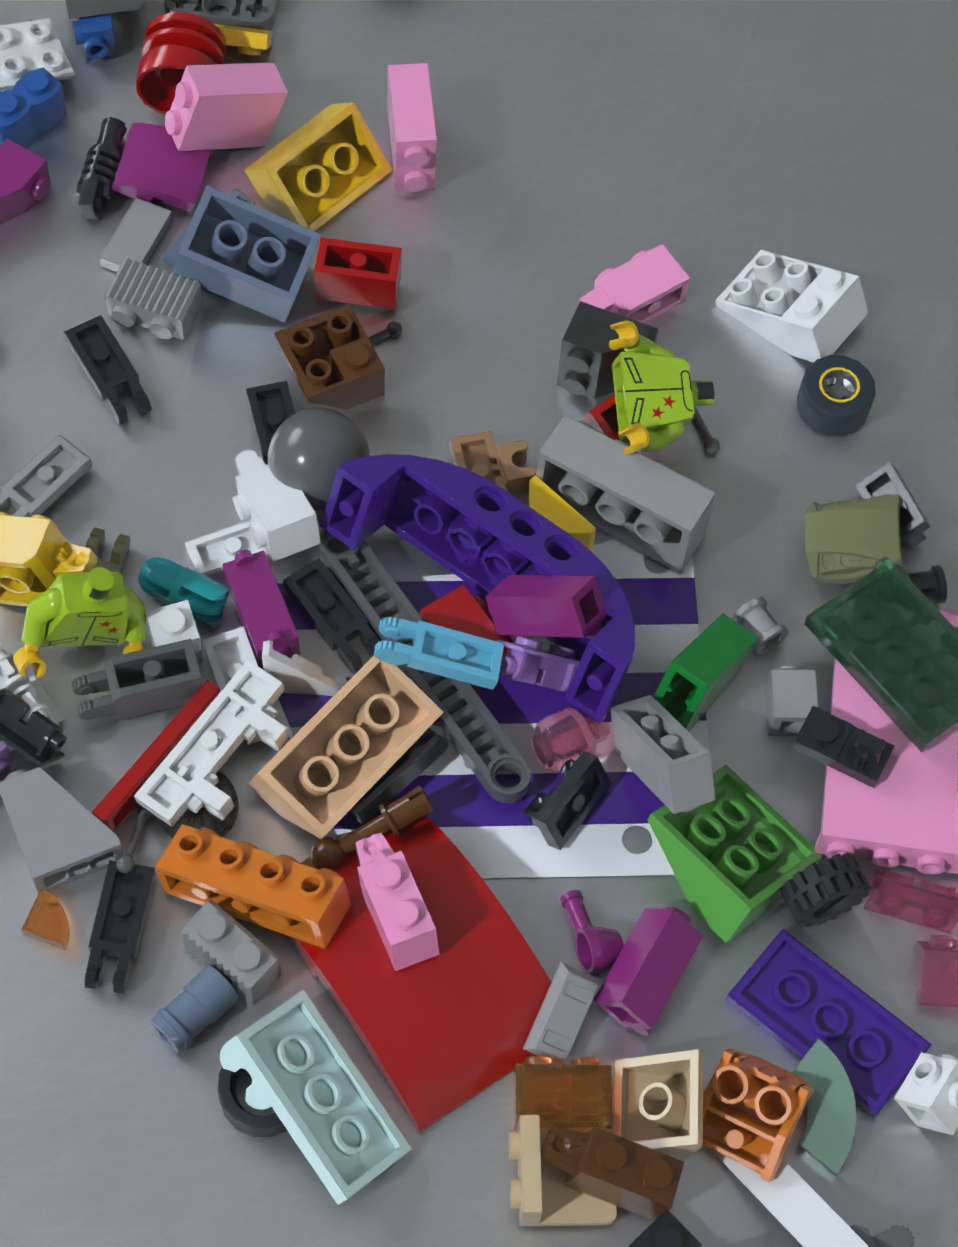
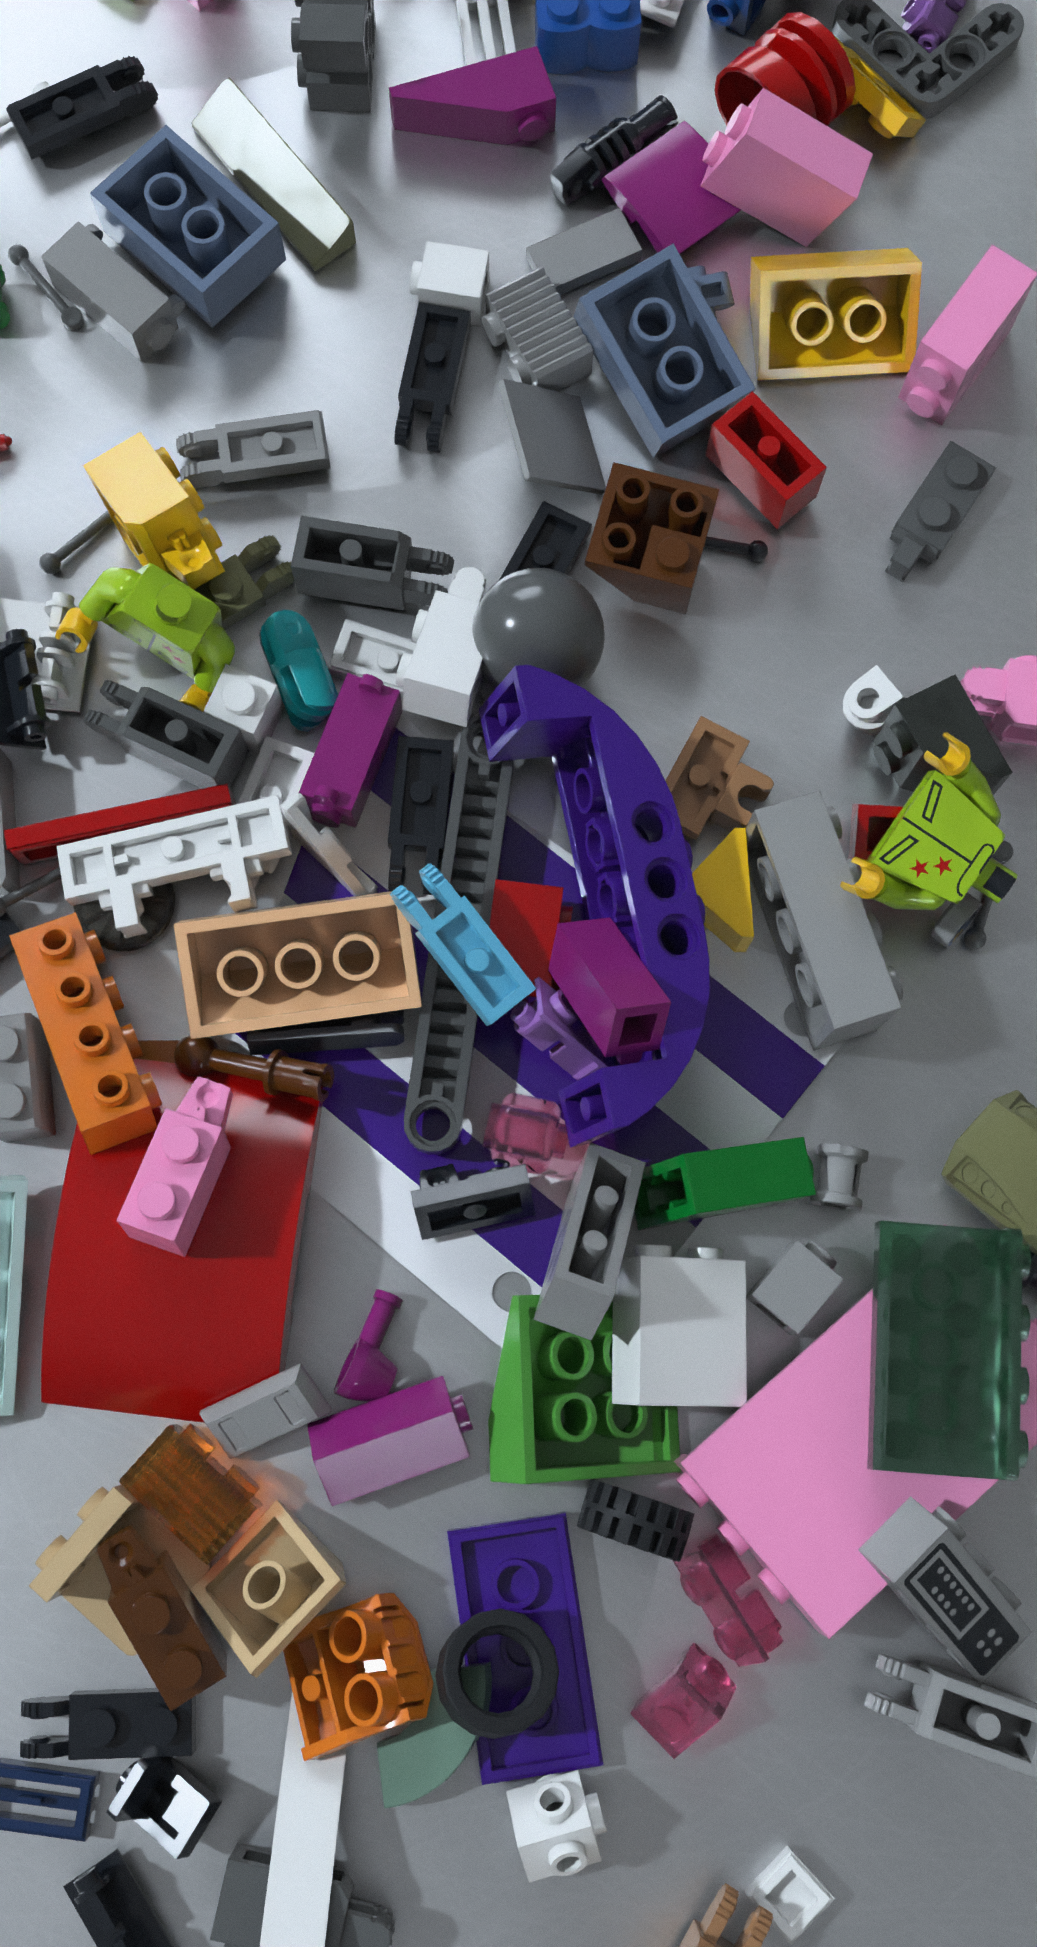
camera: 45 degrees right, 15 degrees up
black hinge [792,706,895,788] -> none
none -> dark grey hinge [291,516,455,610]
none -> white brick [410,241,490,327]
none -> black tyre [435,1609,559,1739]
none -> light grey piece [498,379,606,495]
none -> white brick [612,1245,747,1407]
none -> white piece [843,665,905,735]
none -> dark grey hinge [885,441,997,582]
none -> light grey tile [931,892,983,948]

